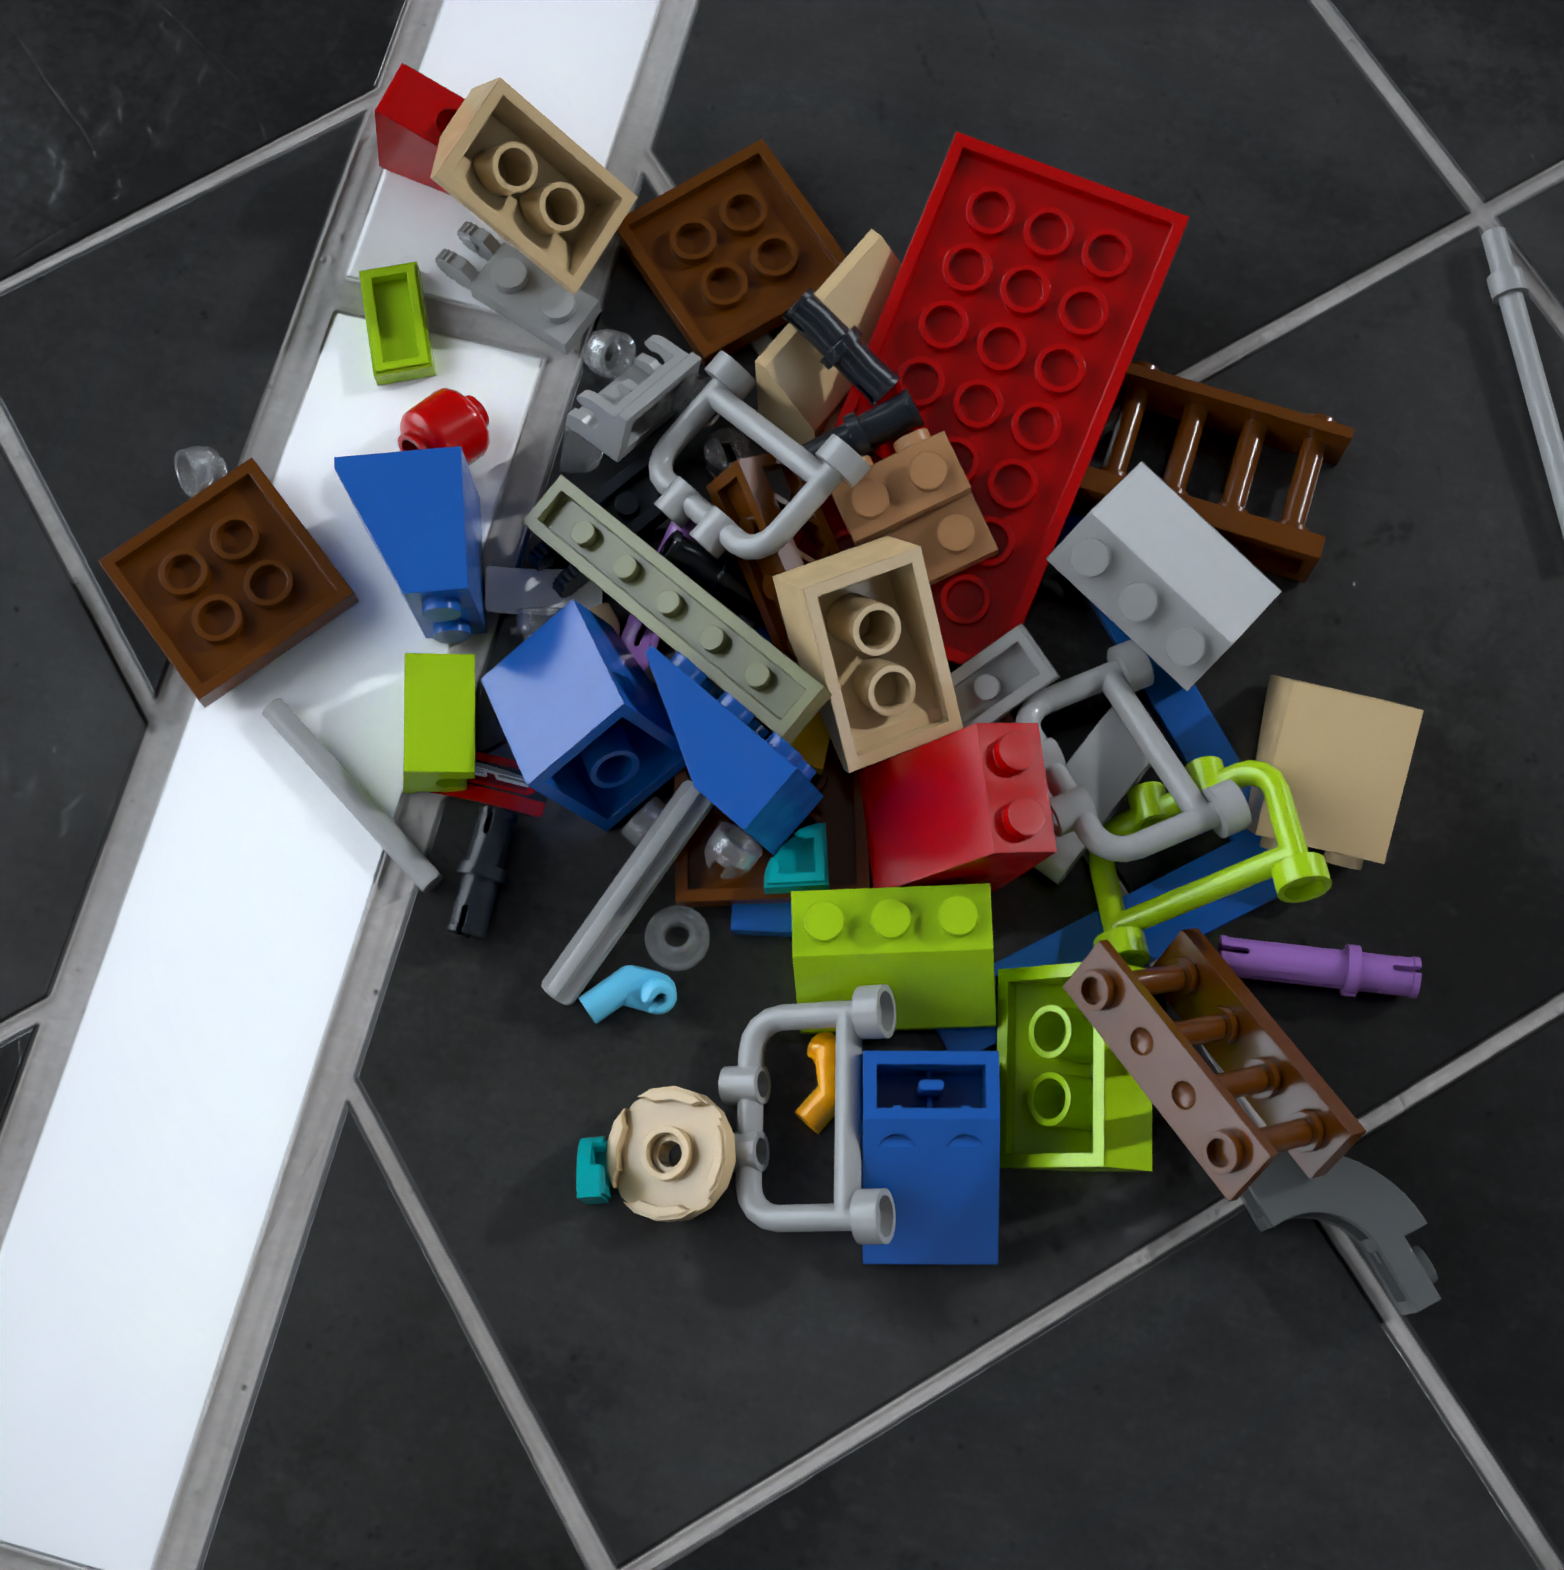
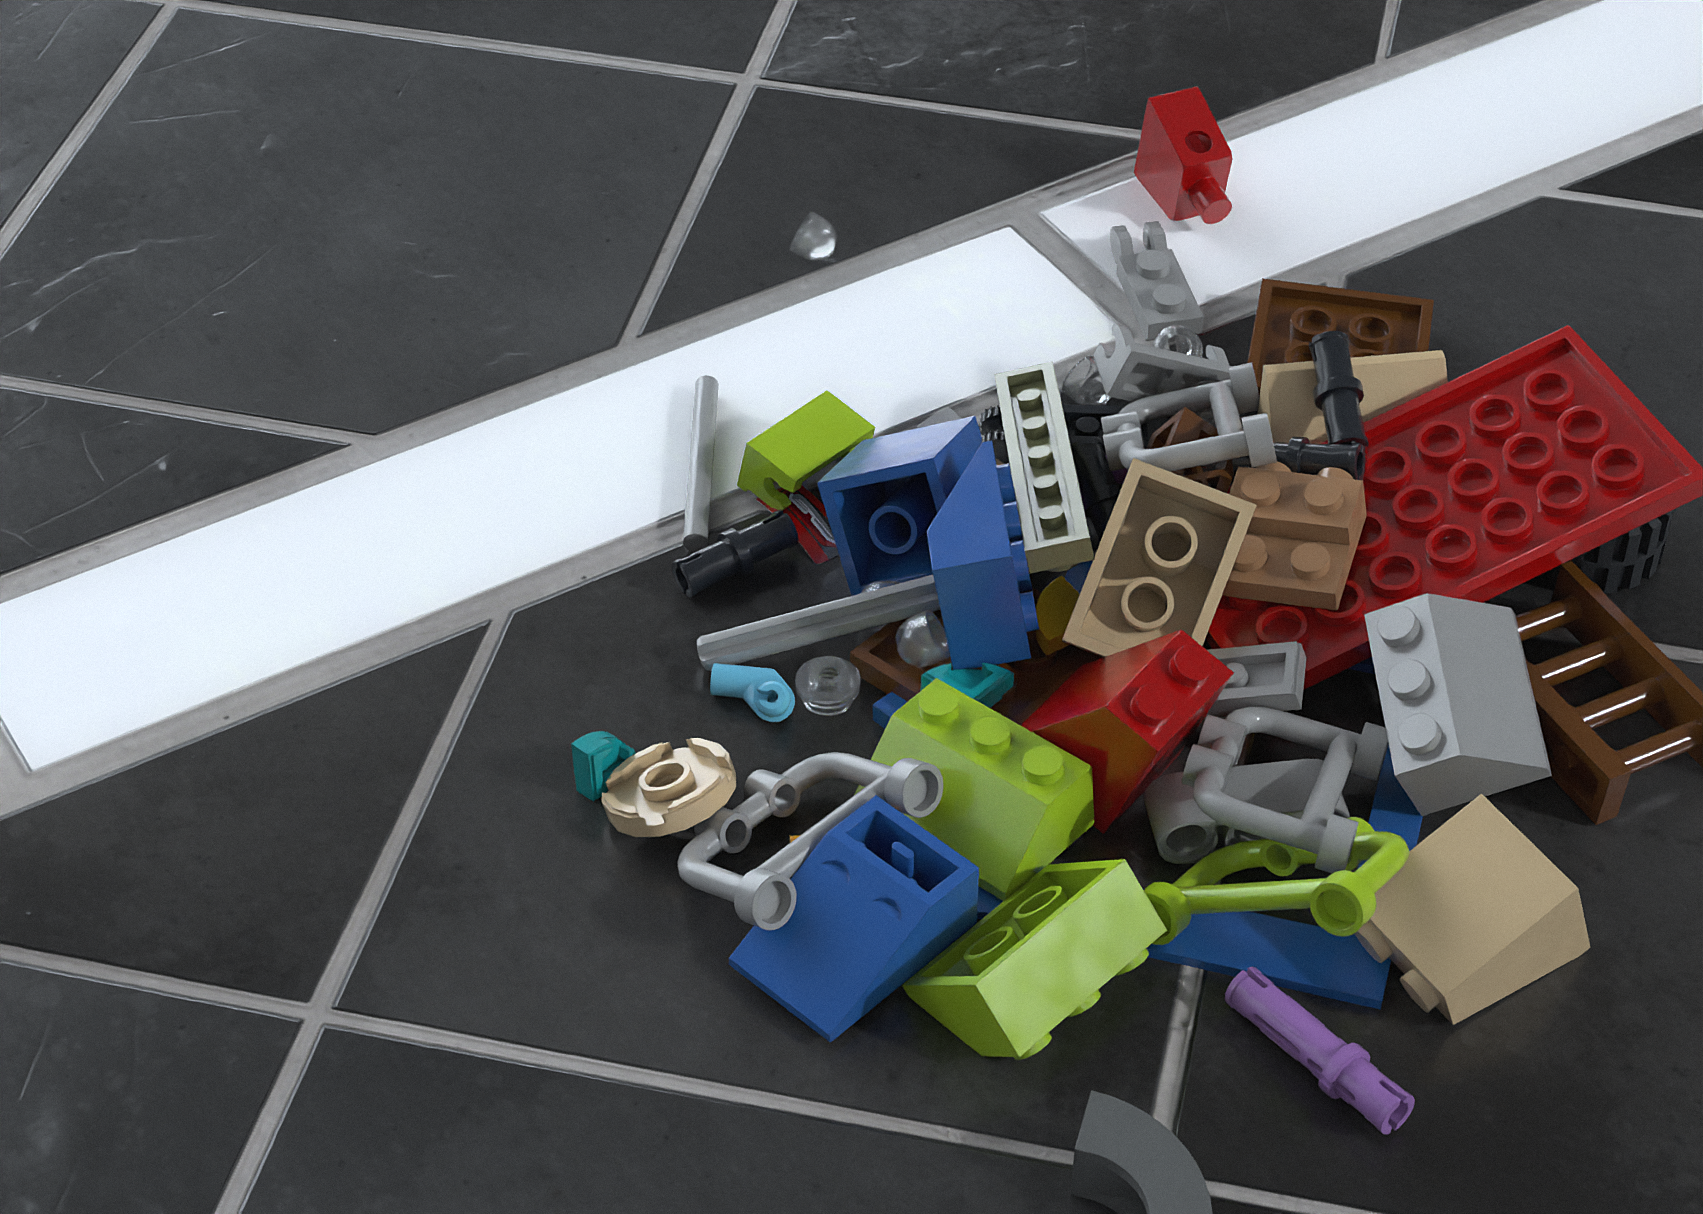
camera: 40 degrees right, 30 degrees down
reddish brown plate [98,457,359,708] -> none
blue slope [334,446,487,643] -> none
lime tile [359,261,436,386] -> none
red head [397,388,490,466] -> none
tan slope [430,77,638,294] -> none
reddish brown fence [1063,928,1366,1202] -> none

